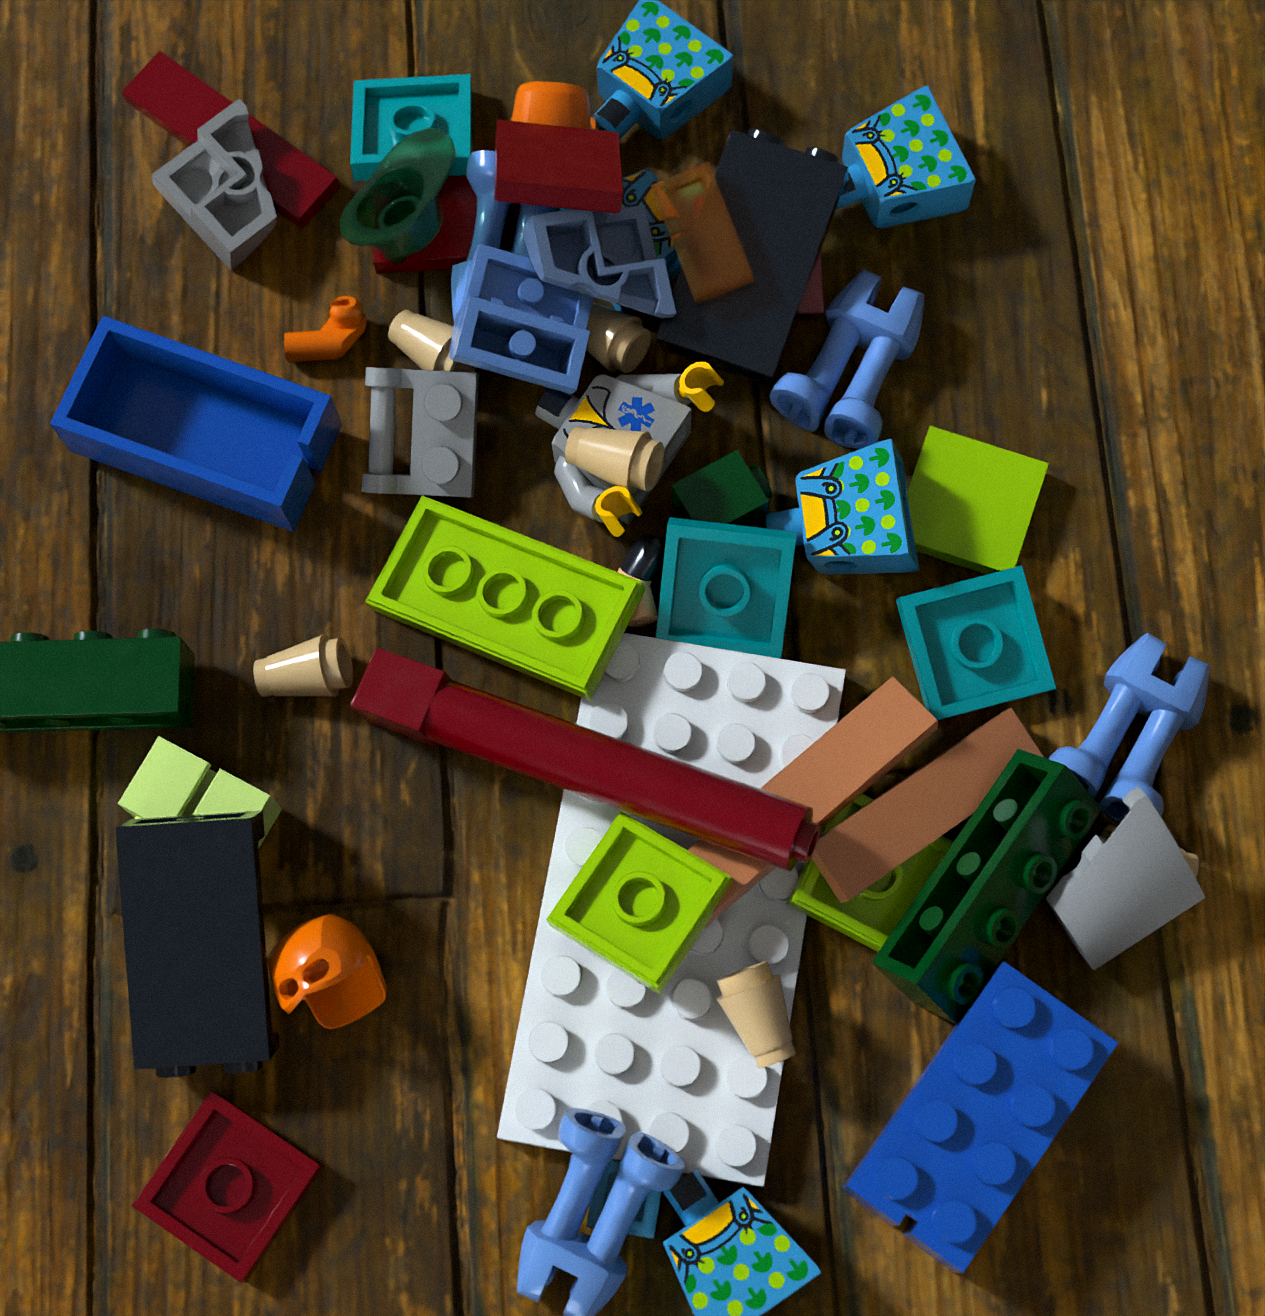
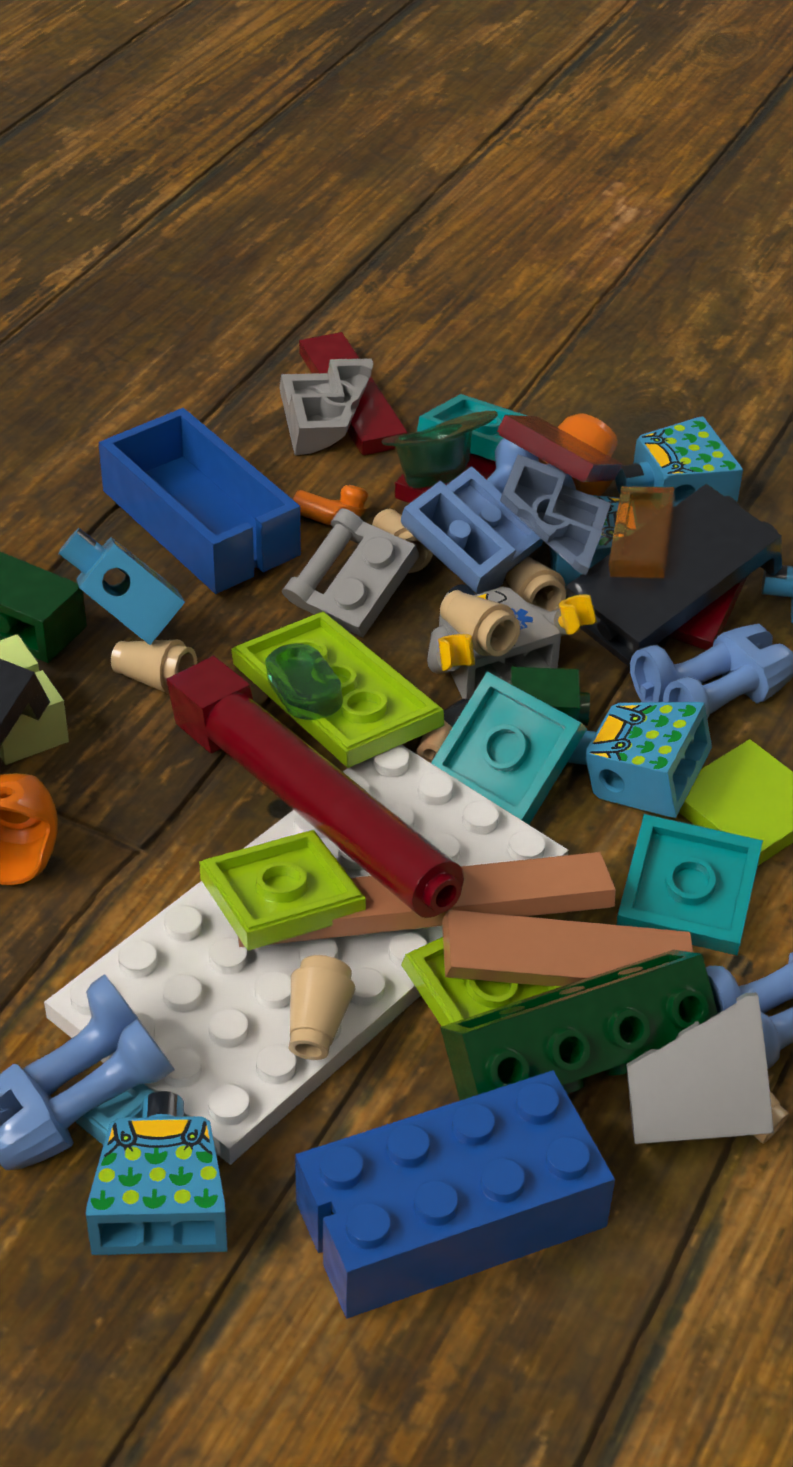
camera: 25 degrees right, 30 degrees down
none -> dark azure torso [58,528,185,645]
none -> clear green tile [265,643,343,720]

